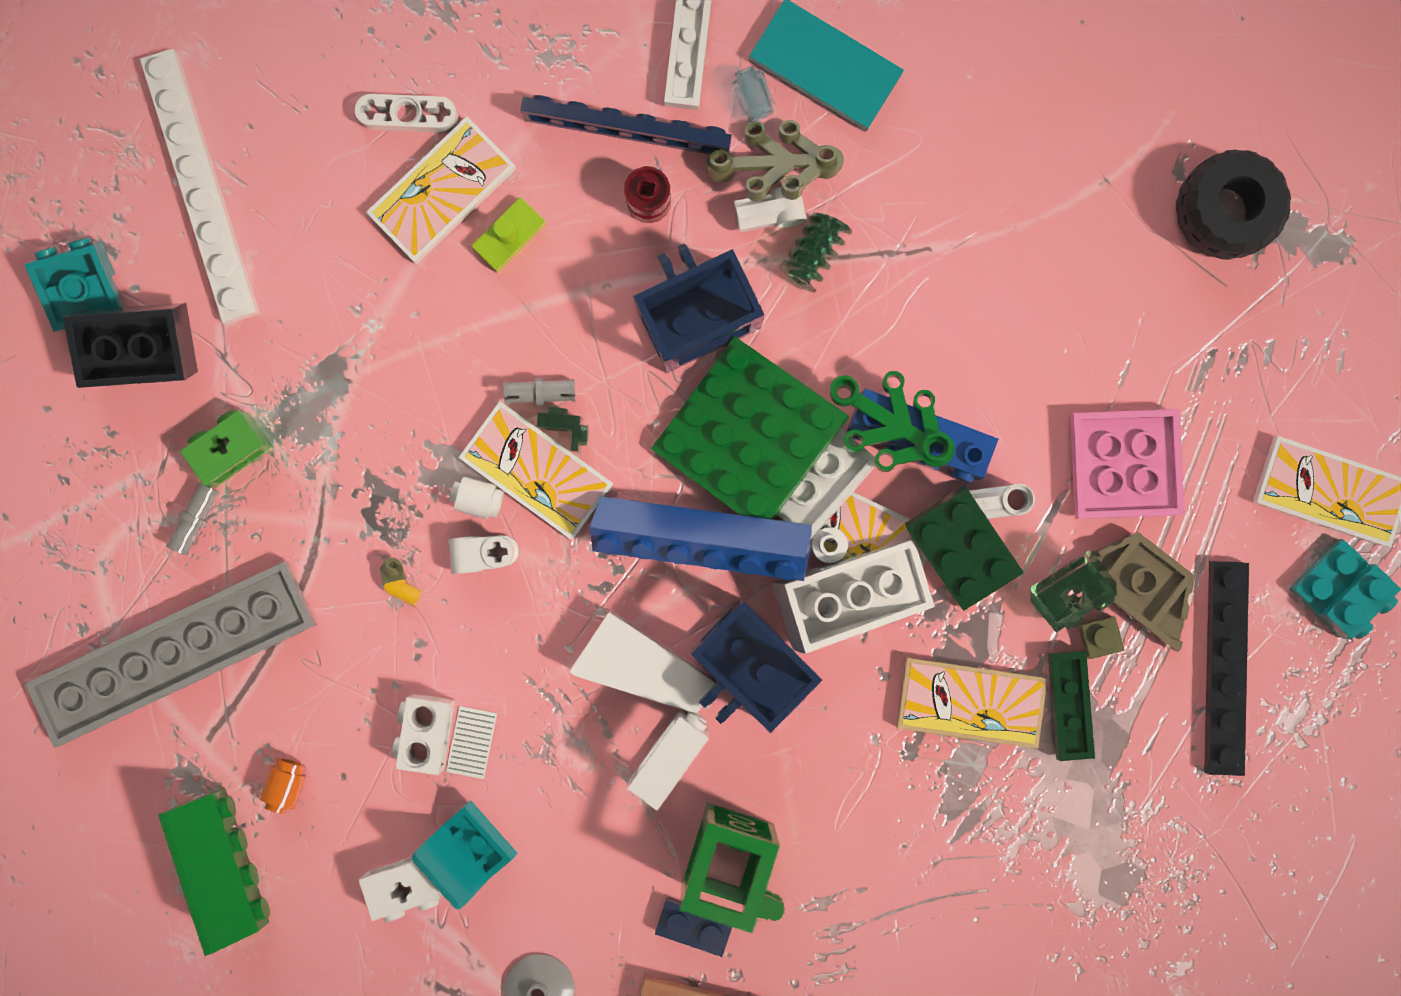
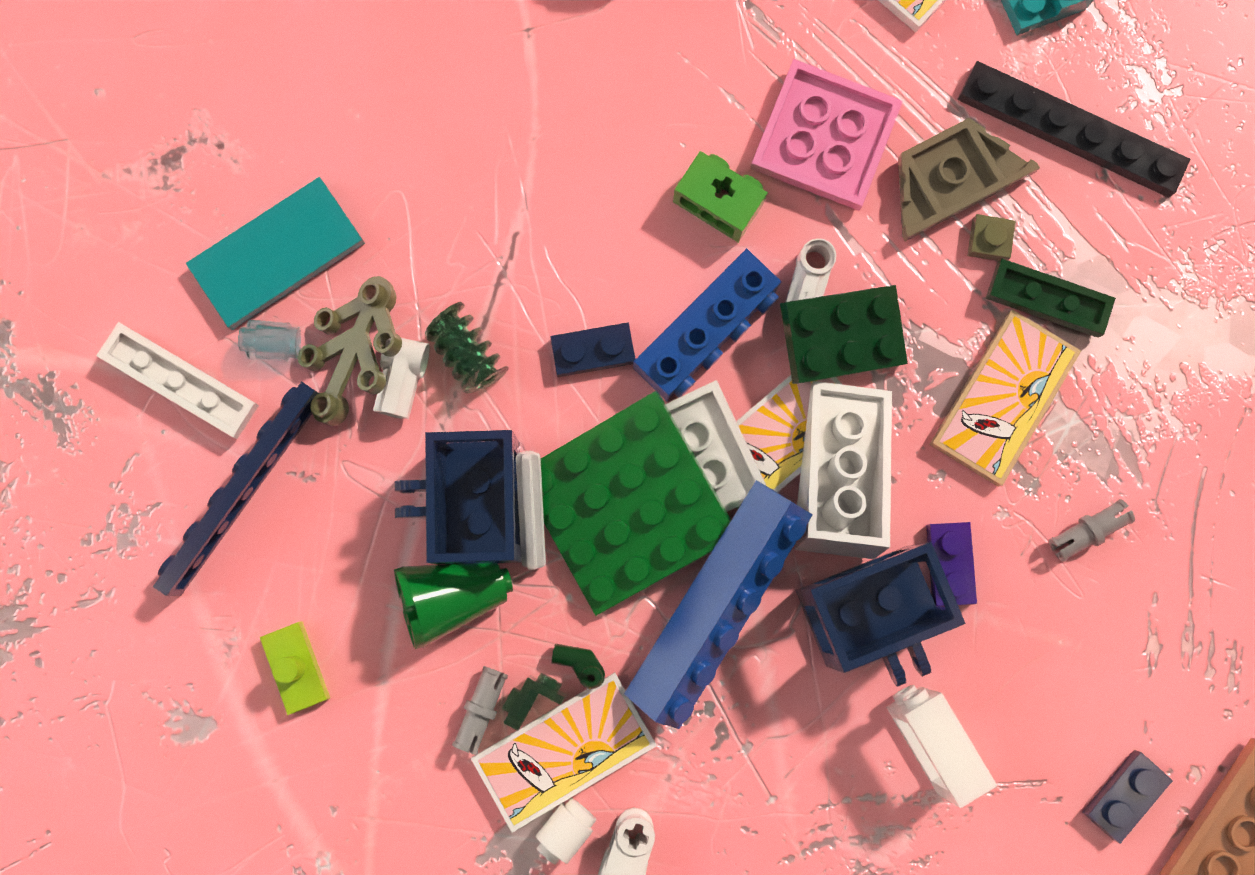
camera: 70 degrees left, 5 degrees down
white beam [355,94,459,133] -> none
tile [366,116,517,264] -> none
white slope [569,611,717,714] -> none
dark red wheel [624,166,671,224] -> none
green piece [680,802,785,934] -> none
white plate [812,527,848,563] -> none
green plant [829,371,955,472] -> none
clear green brick [1030,549,1117,633] -> none
none -> green cone [394,562,513,649]
none -> white axle [516,450,546,570]
none -> dark blue plate [550,322,635,377]
none -> dark green arm [551,643,605,689]
none -> bright green brick [673,151,768,243]
none -> dark purple plate [926,522,977,606]
none -> light grey pin [1049,499,1136,562]

